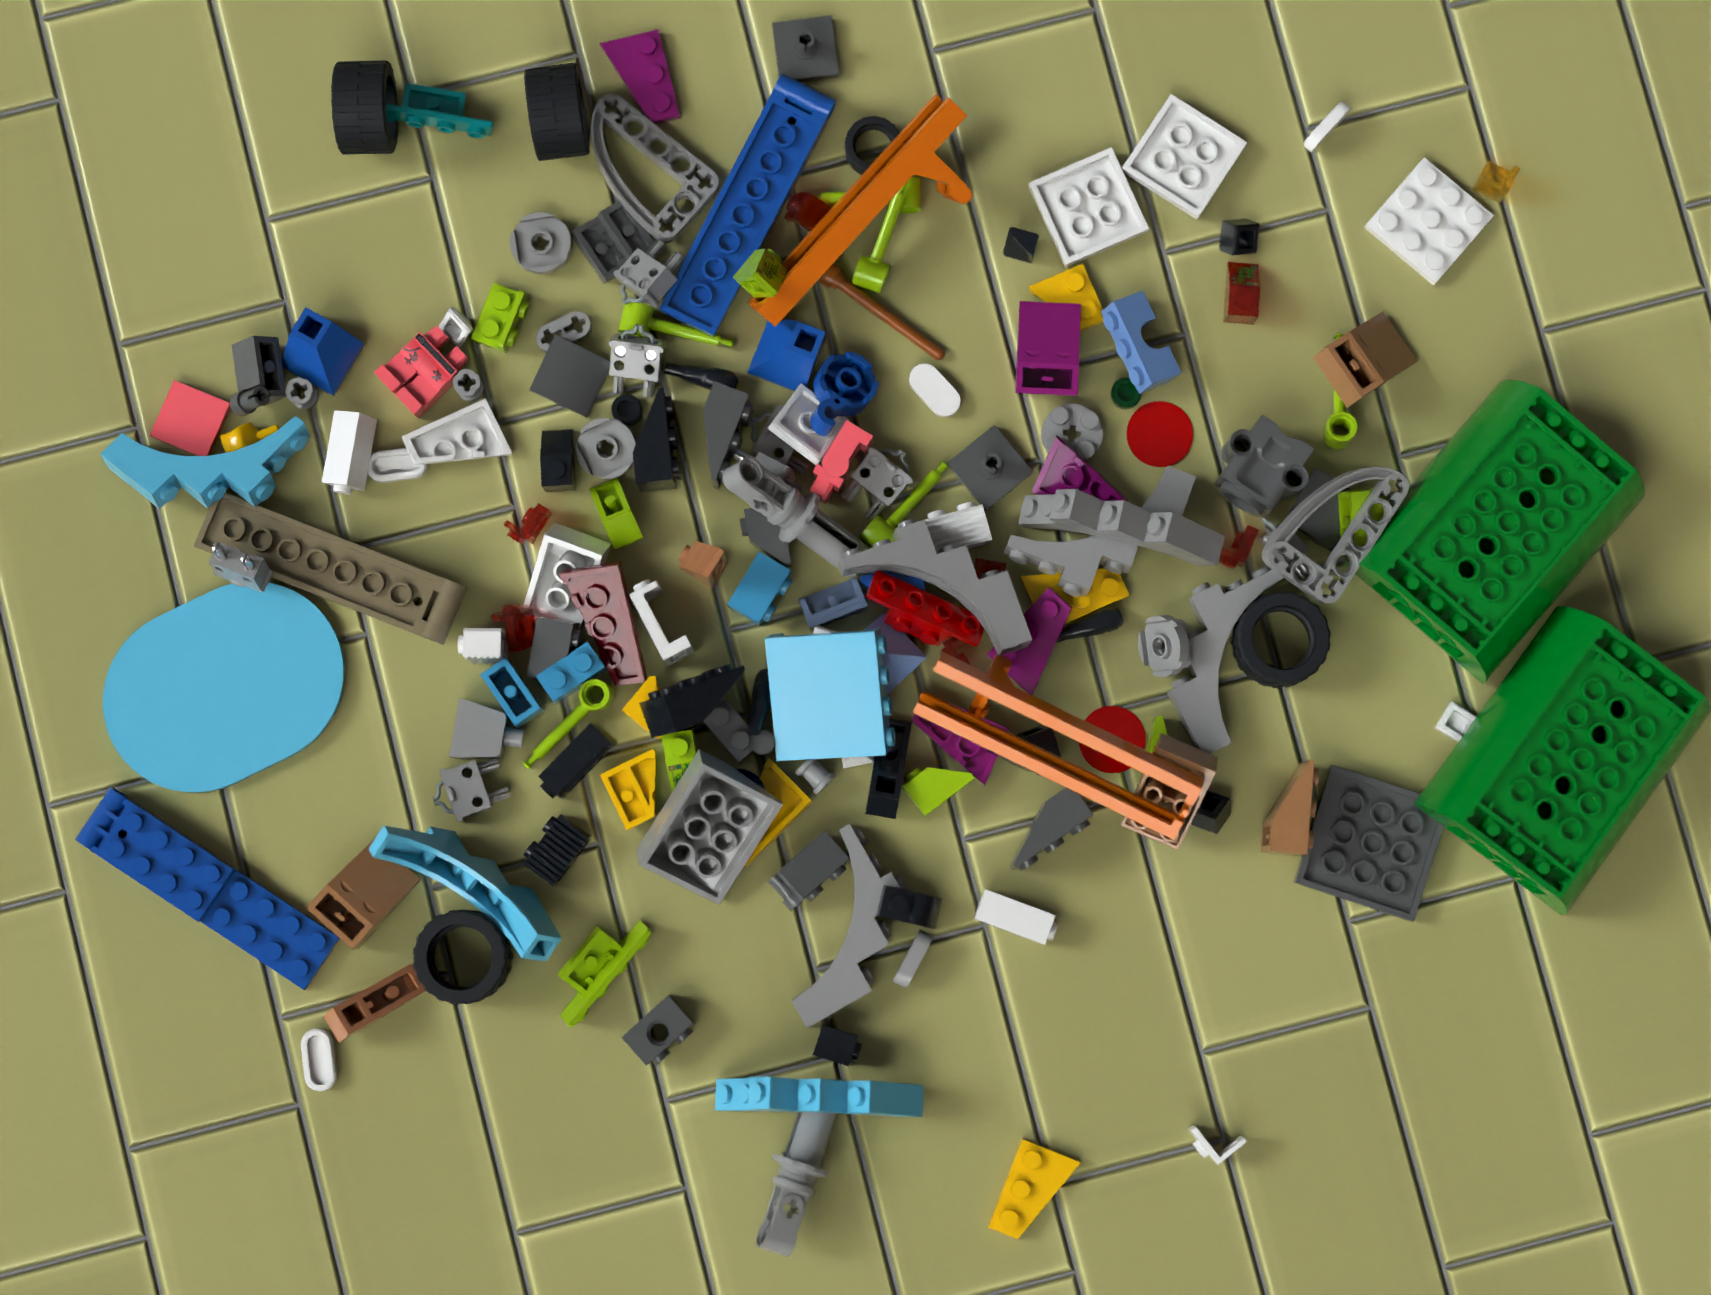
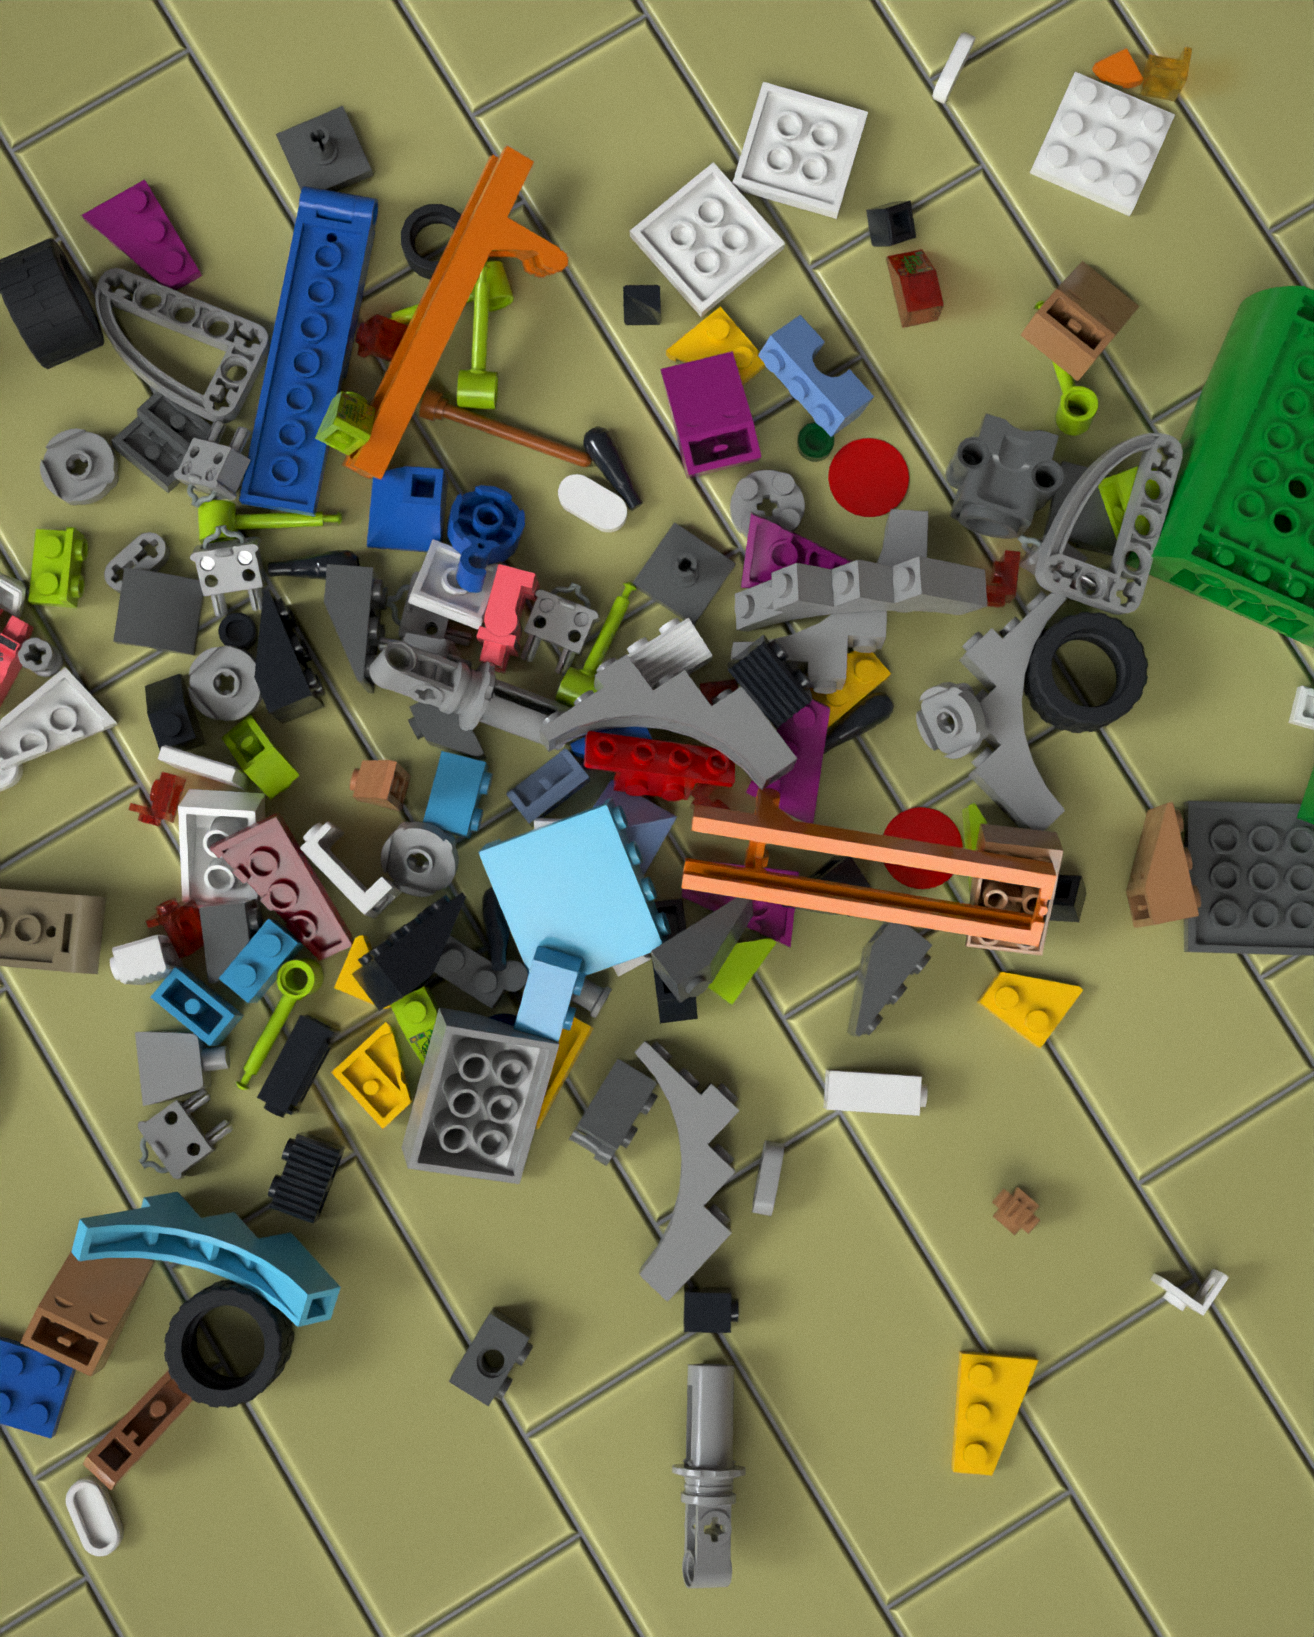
camera: 20 degrees left, 0 degrees up
lime bracket [557,920,652,1028] -> none
medium azure arch [715,1077,924,1117] -> none
black brick [876,885,942,929] -> none
none -> white tile [158,745,251,790]
none -> light grey plate [381,821,459,897]
none -> brick [514,946,586,1042]
none -> black piece [583,426,643,511]
none -> dark grey slope [651,897,753,1003]
none -> black brick [728,635,813,728]
none -> yellow wing [977,972,1083,1048]
none -> medium nougat gear [992,1187,1040,1235]
none -> orange tile [1092,48,1143,88]

